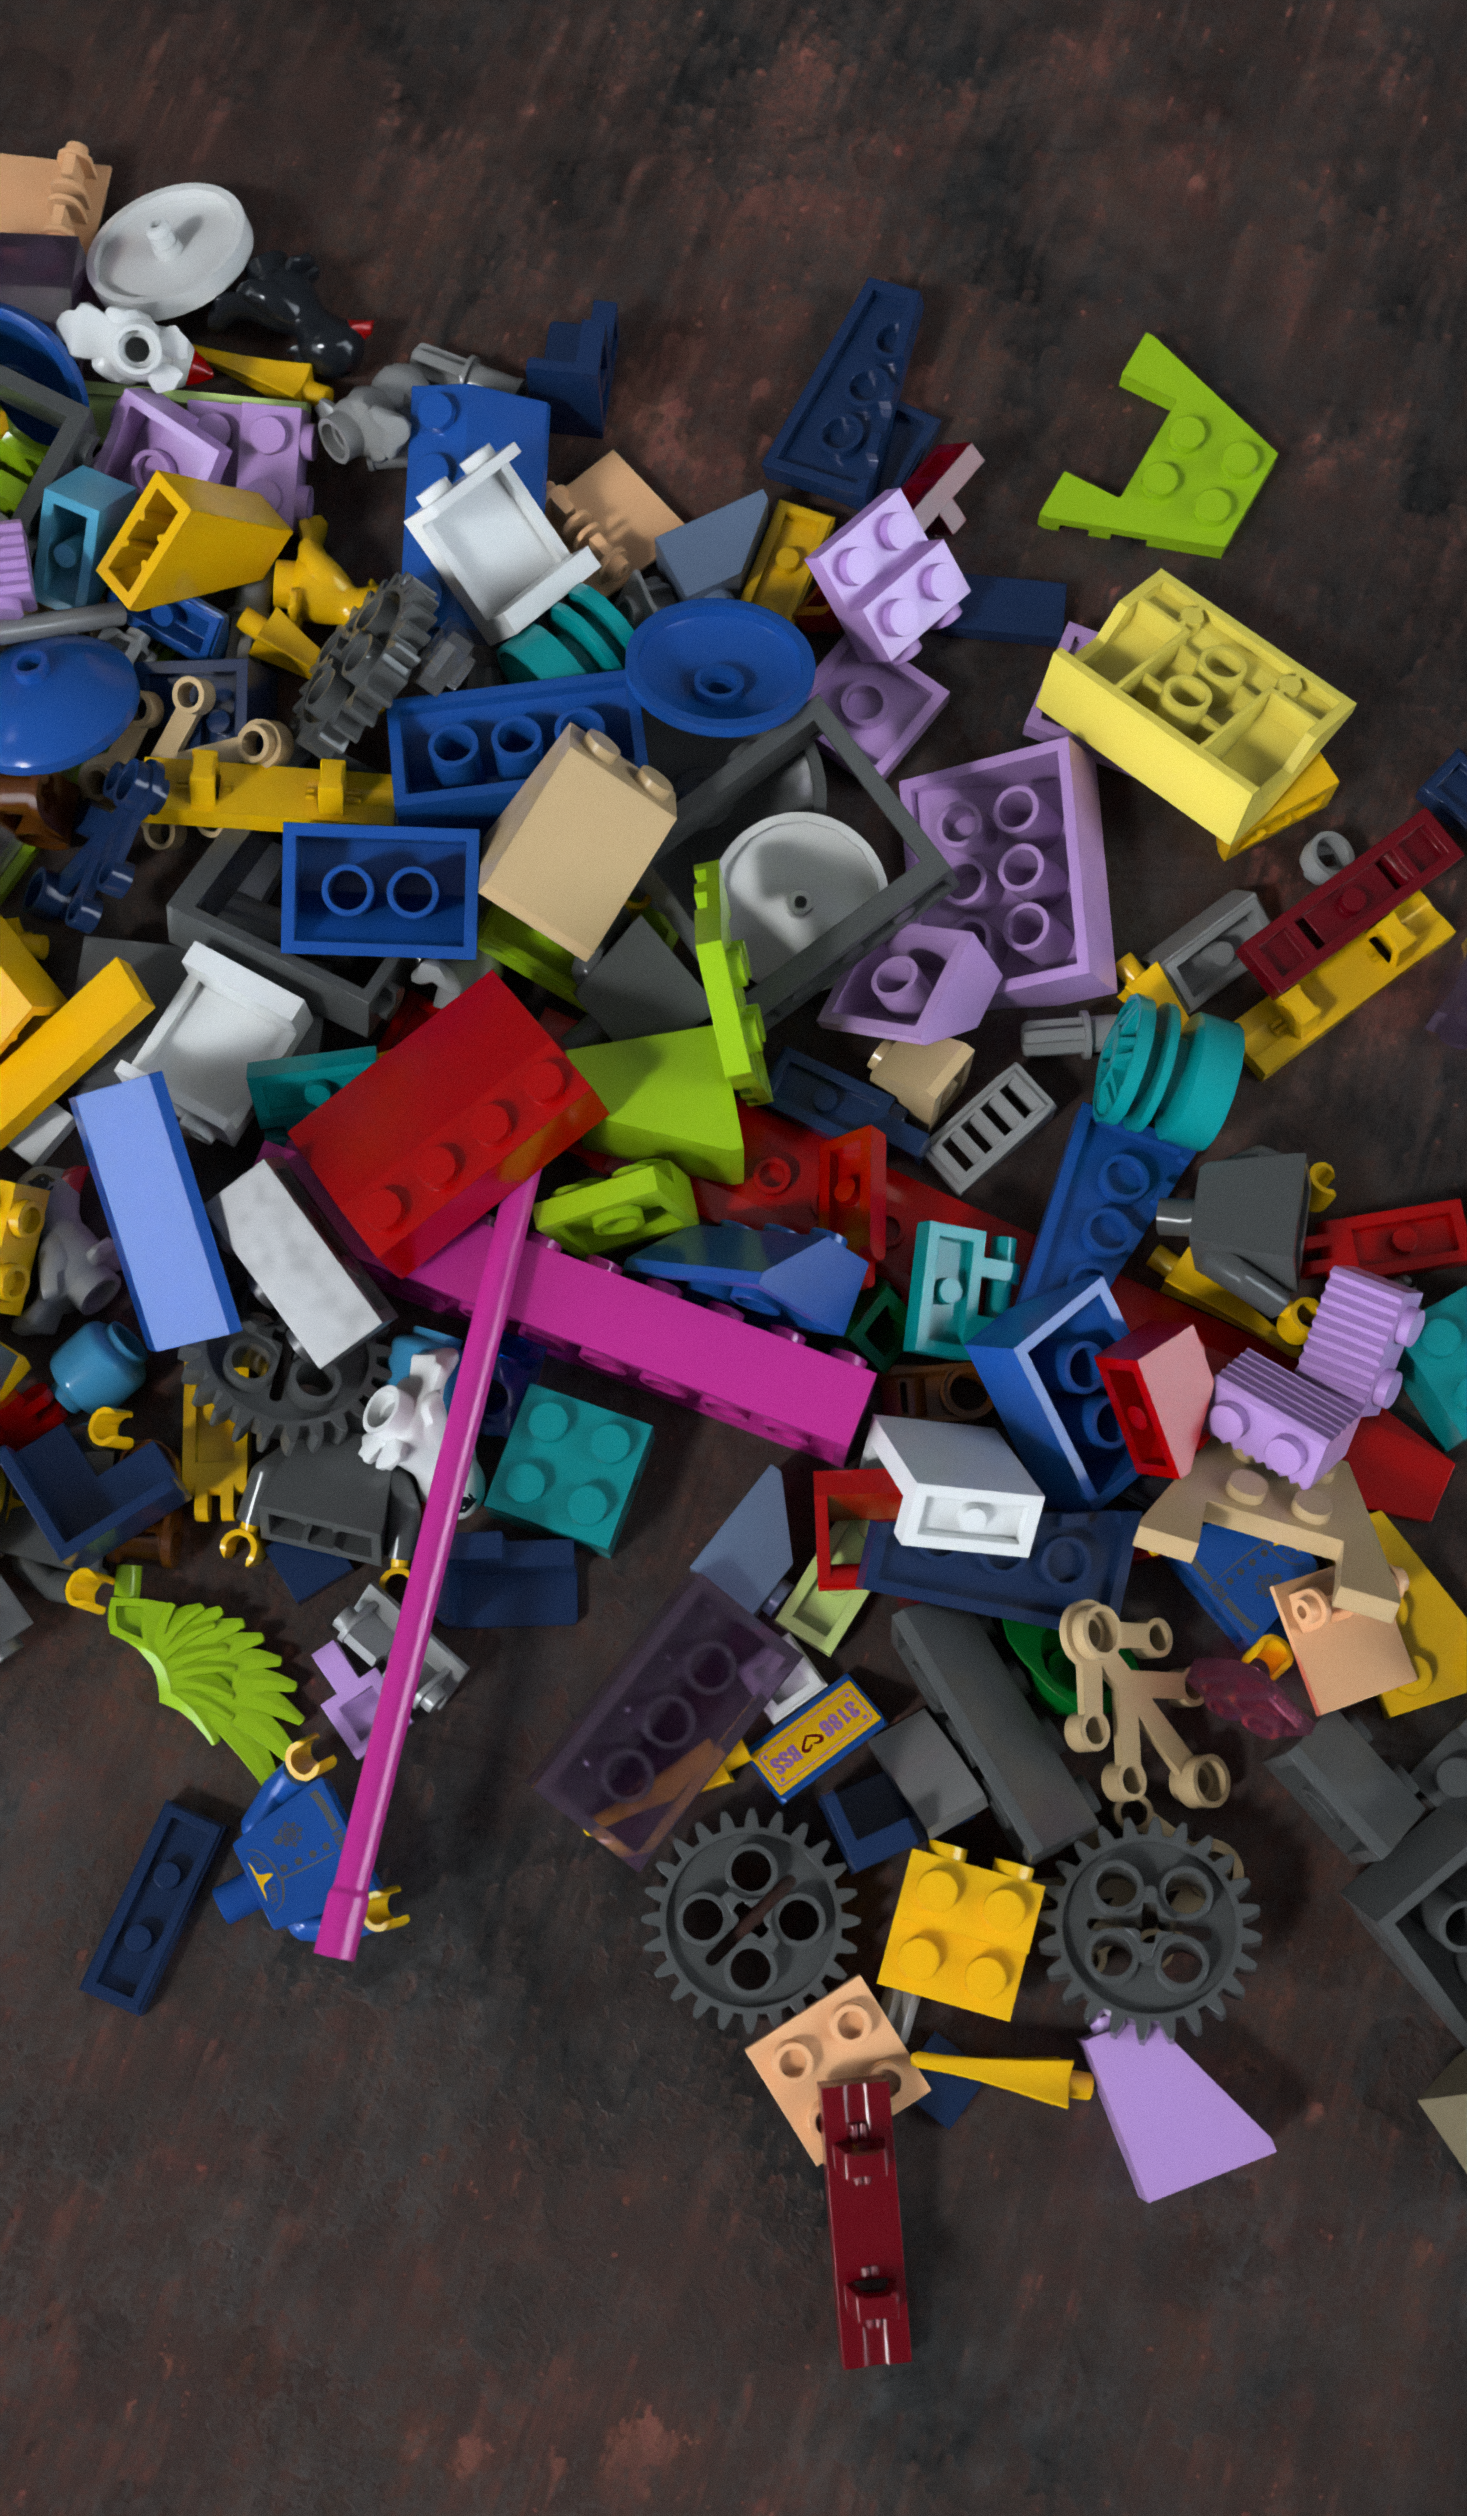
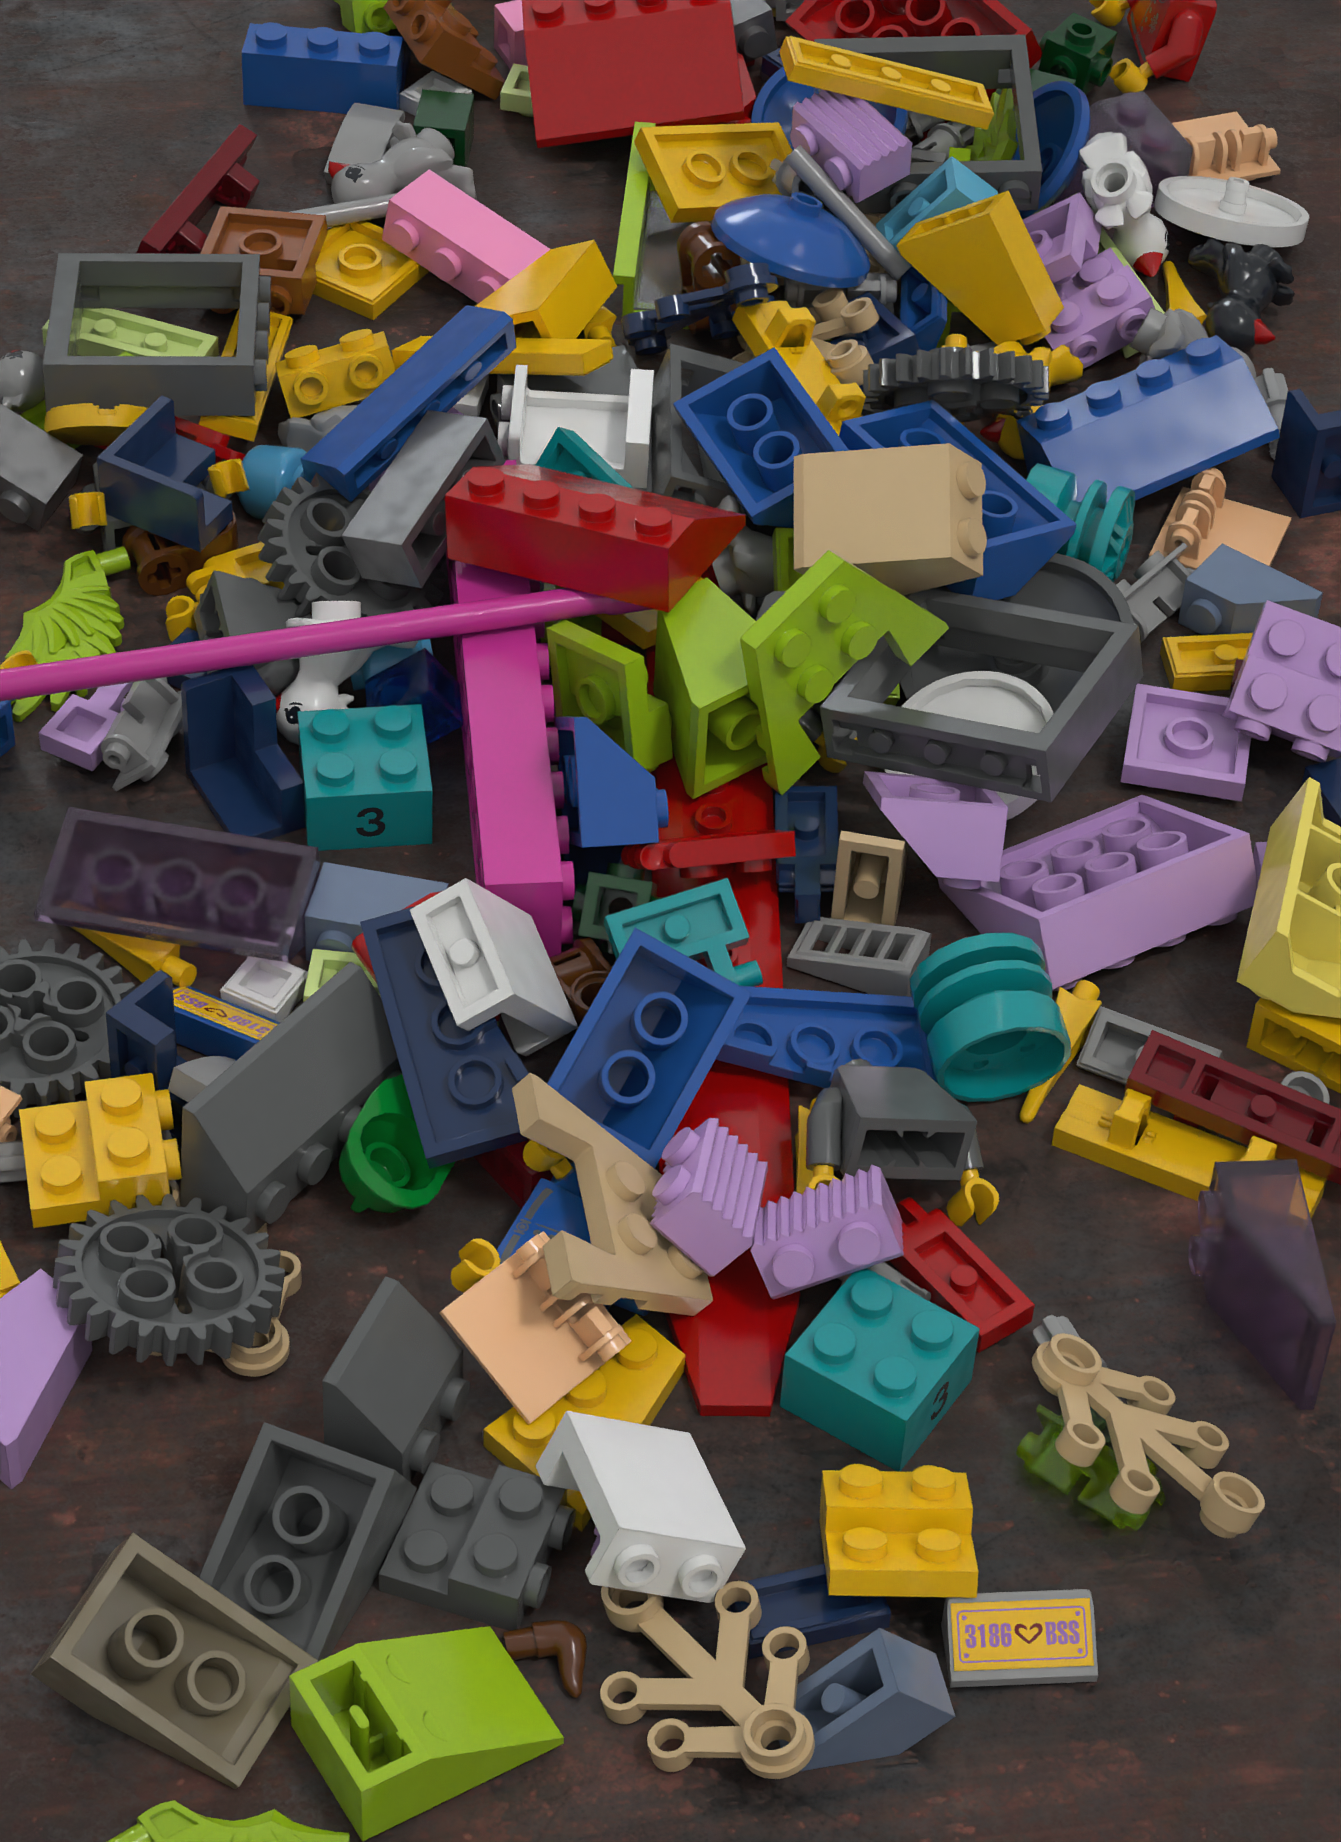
camera: 60 degrees right, 30 degrees down
white panel [403,441,602,646] -> none
clear plate [413,616,476,698] -> none
blue dish [625,598,816,739] -> none
tan plant [1059,1599,1231,1809] -> none
red slope [1094,1320,1215,1480] -> none
clear pink slope [1185,1658,1316,1739] -> none

